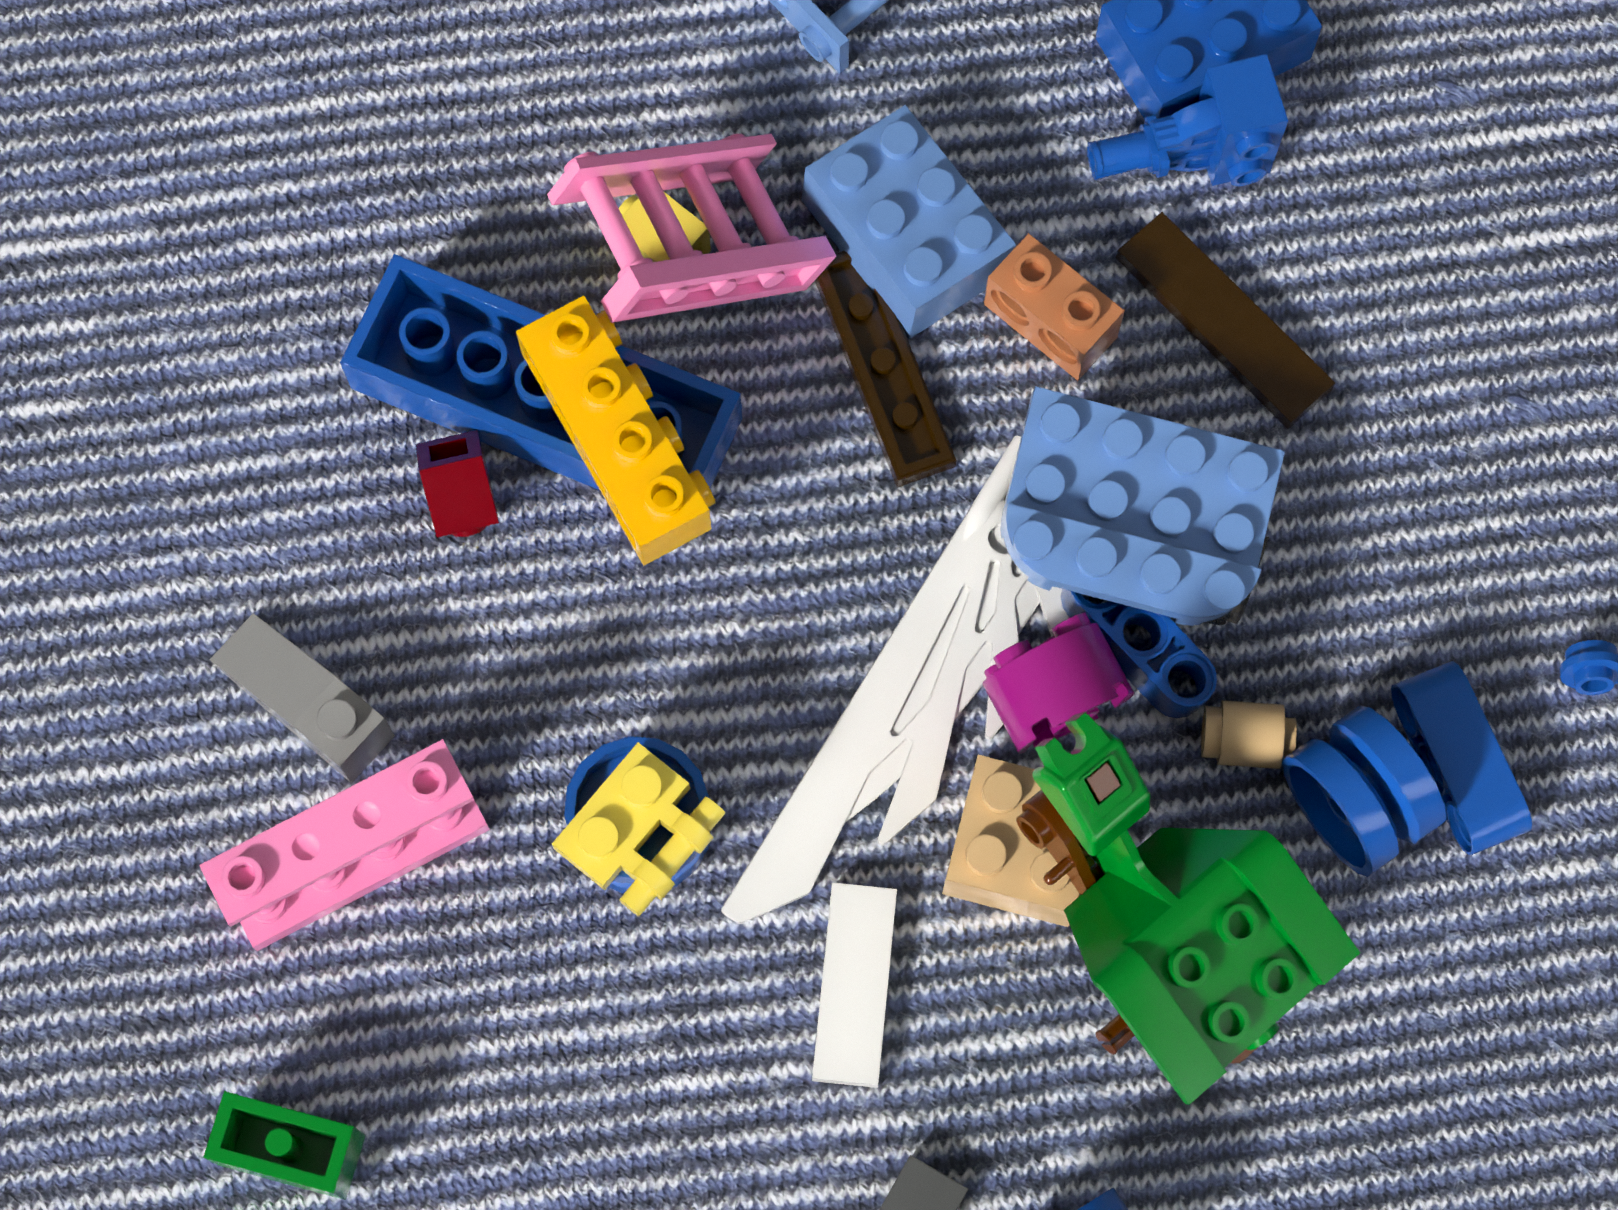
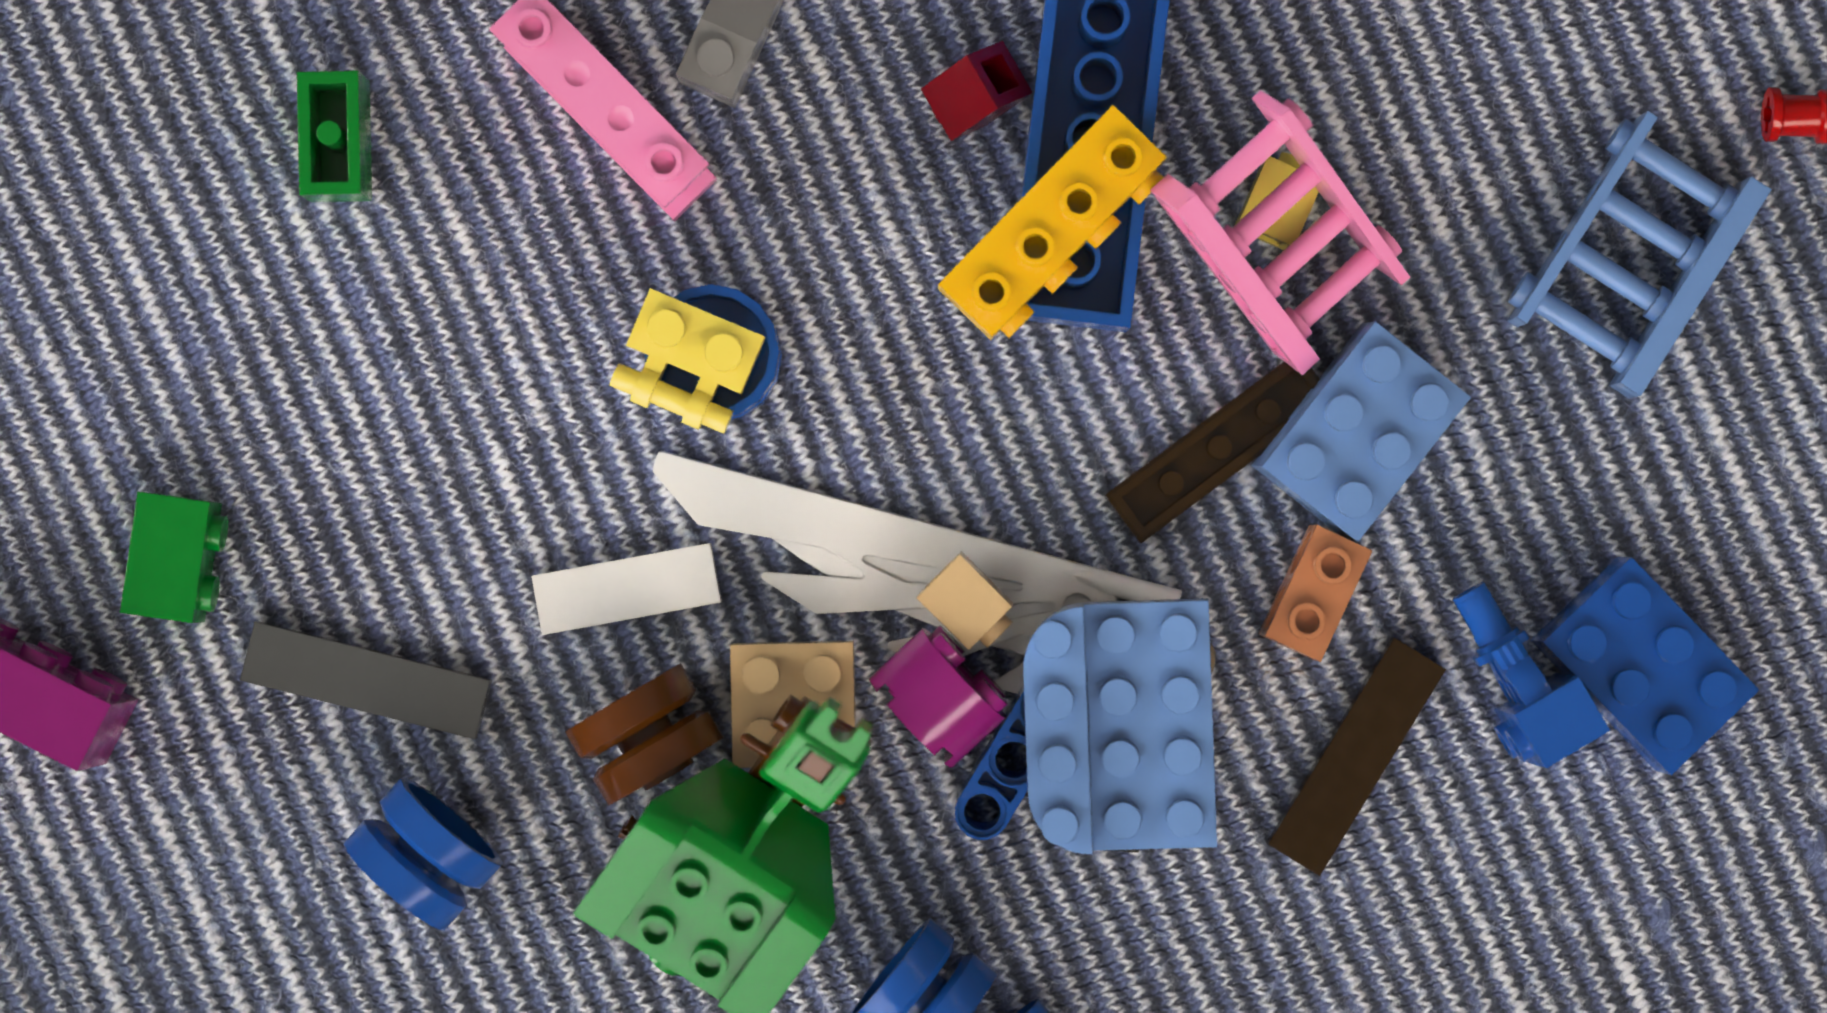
camera: 75 degrees right, 15 degrees up
tan brick [1201,700,1297,769] -> none
none -> reddish brown wheel [565,663,724,806]
none -> tan brick [917,551,1013,650]

